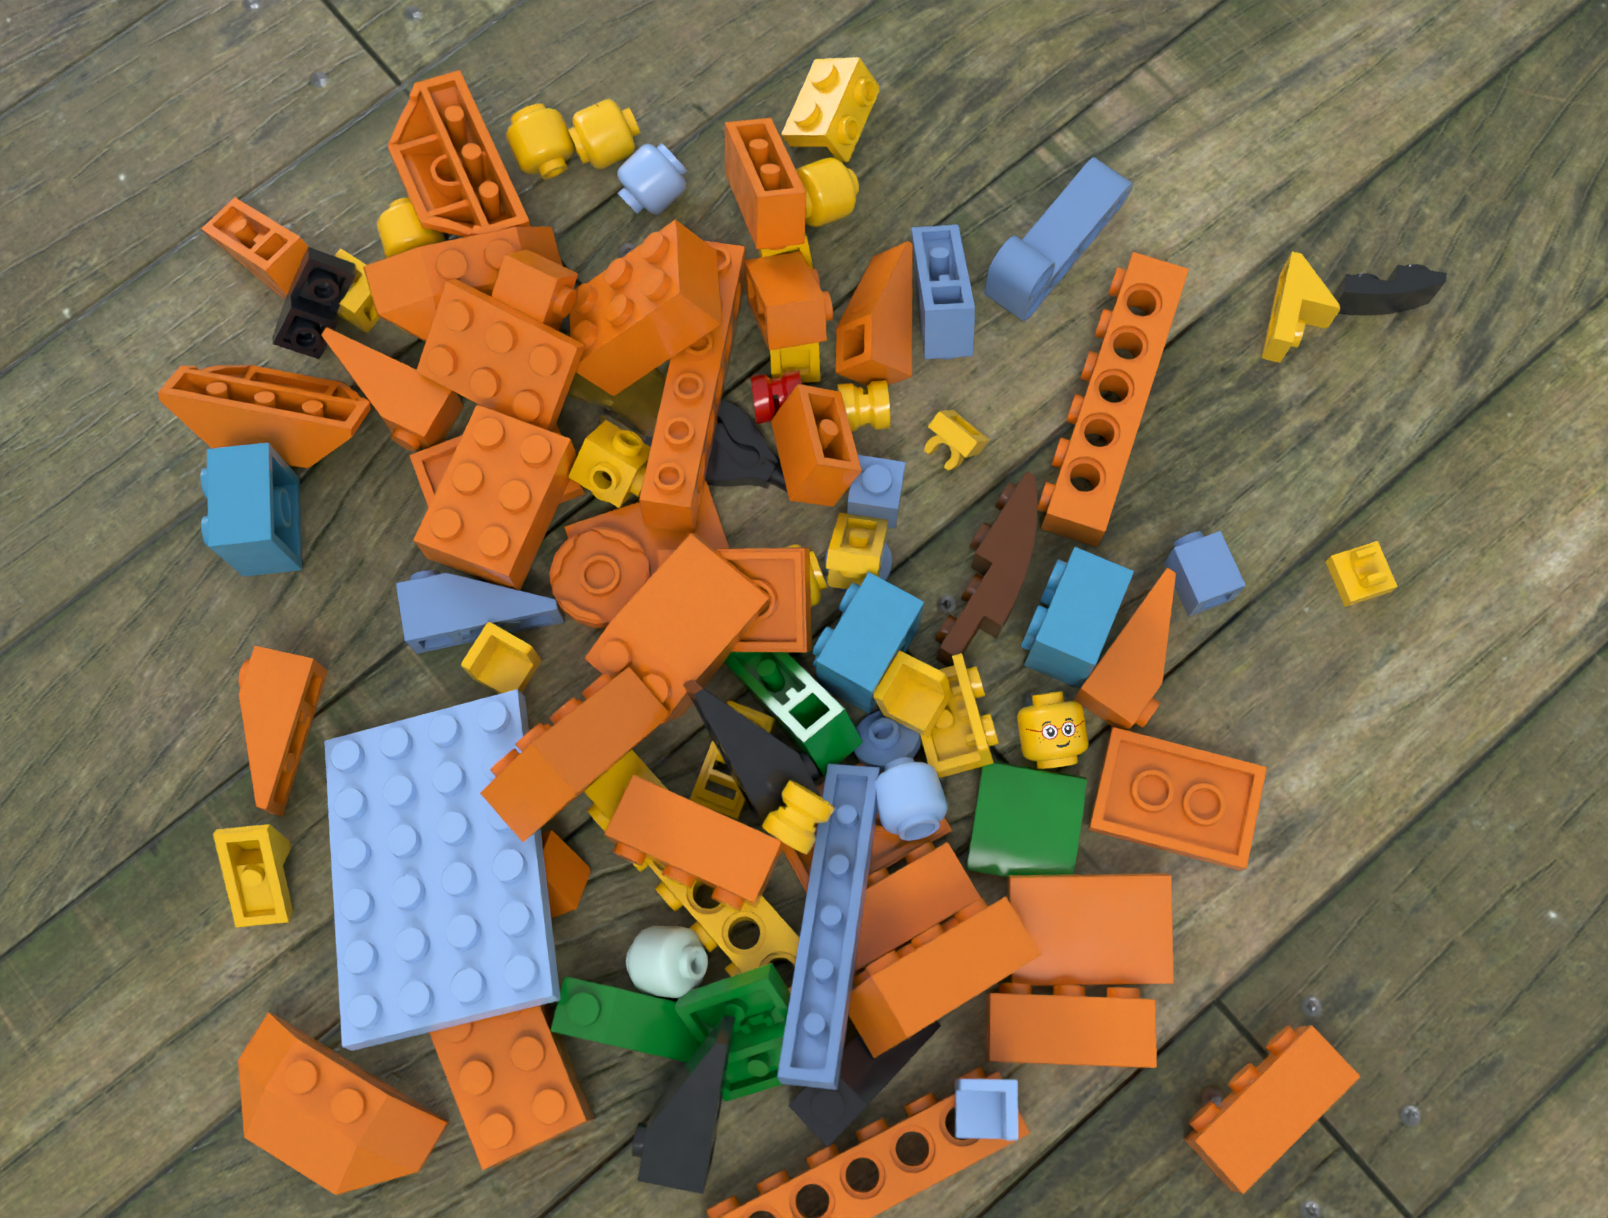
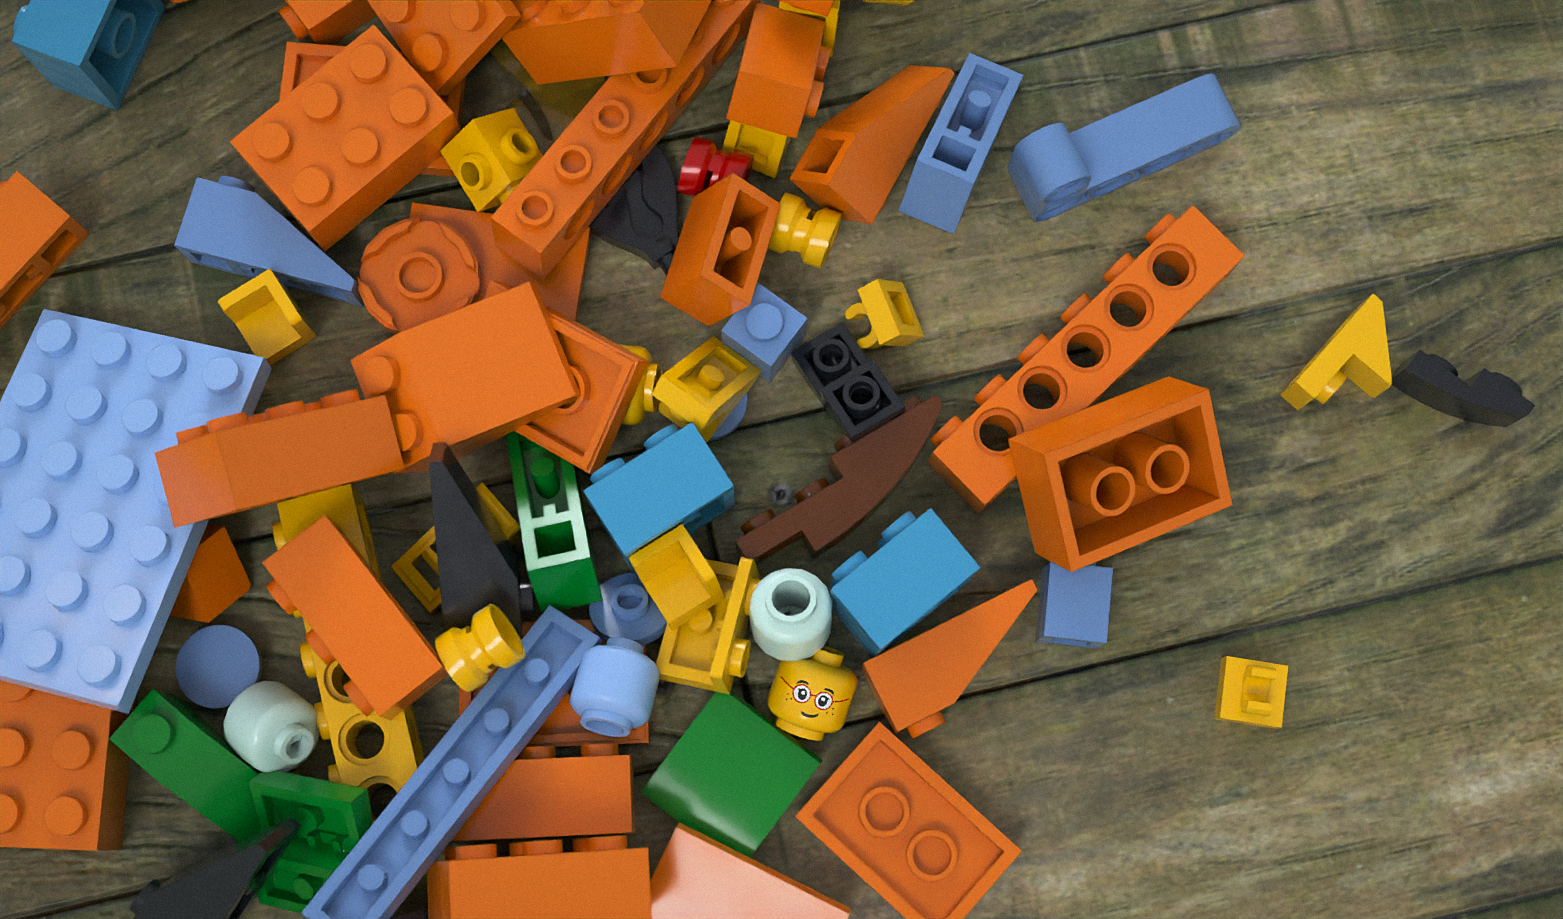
camera: 20 degrees right, 5 degrees up
none -> medium blue piece [176,625,263,709]
none -> light aqua head [749,568,833,661]
none -> black slope [791,322,905,442]
none -> orange brick [1008,376,1233,572]

